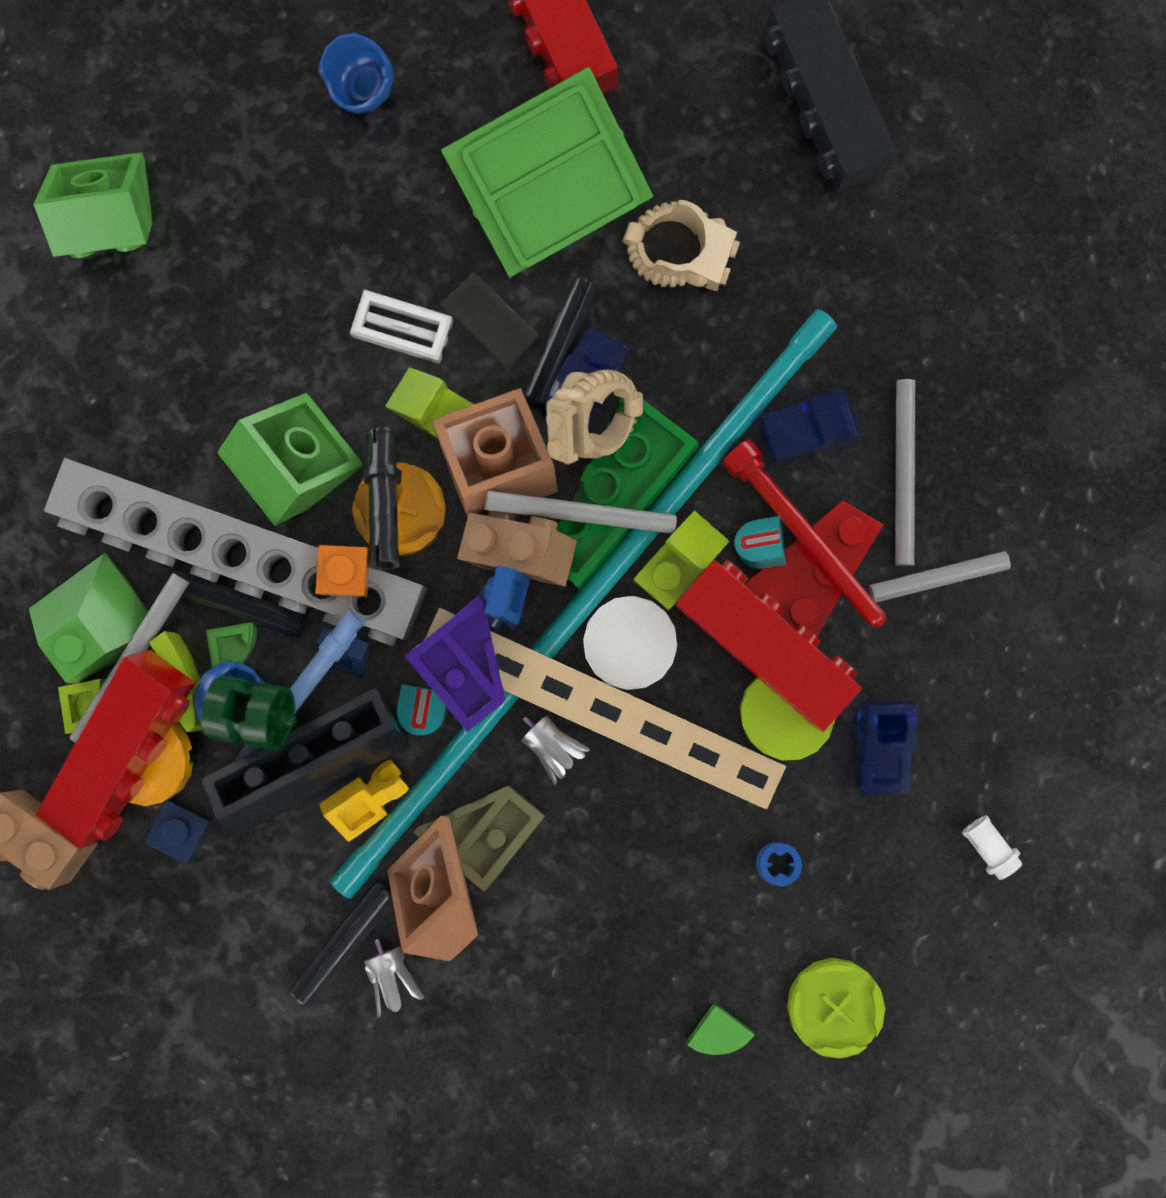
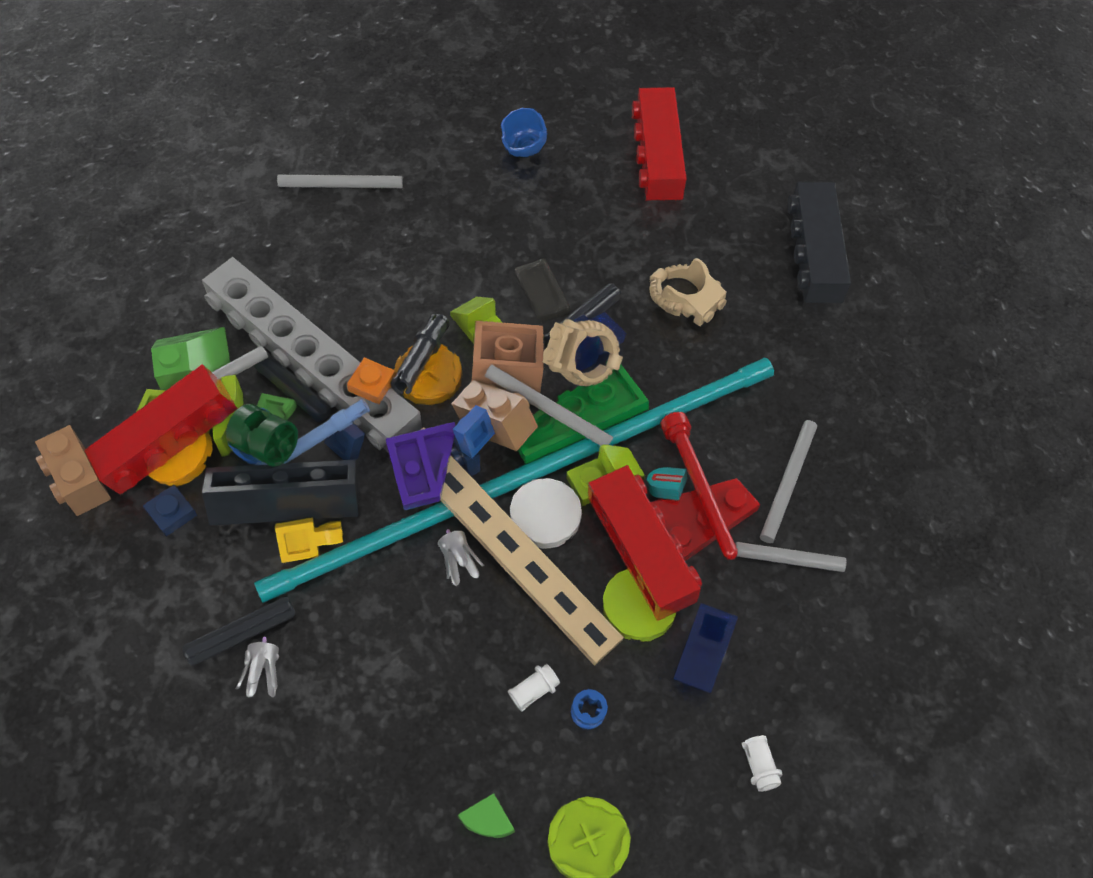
camera: 20 degrees right, 25 degrees down
bright green slope [33,152,152,258] -> none
bright green slope [217,393,363,526] -> none
white tile [350,290,453,364] -> none
nougat slope [387,816,478,961] -> none
teal tile [397,684,447,735] -> none
olive wing [414,786,546,892] -> none
bright green piece [441,67,654,277] -> none
clear blue brick [760,390,862,462] -> none
none -> light grey bar [277,174,403,188]
none -> white pin [508,664,560,712]

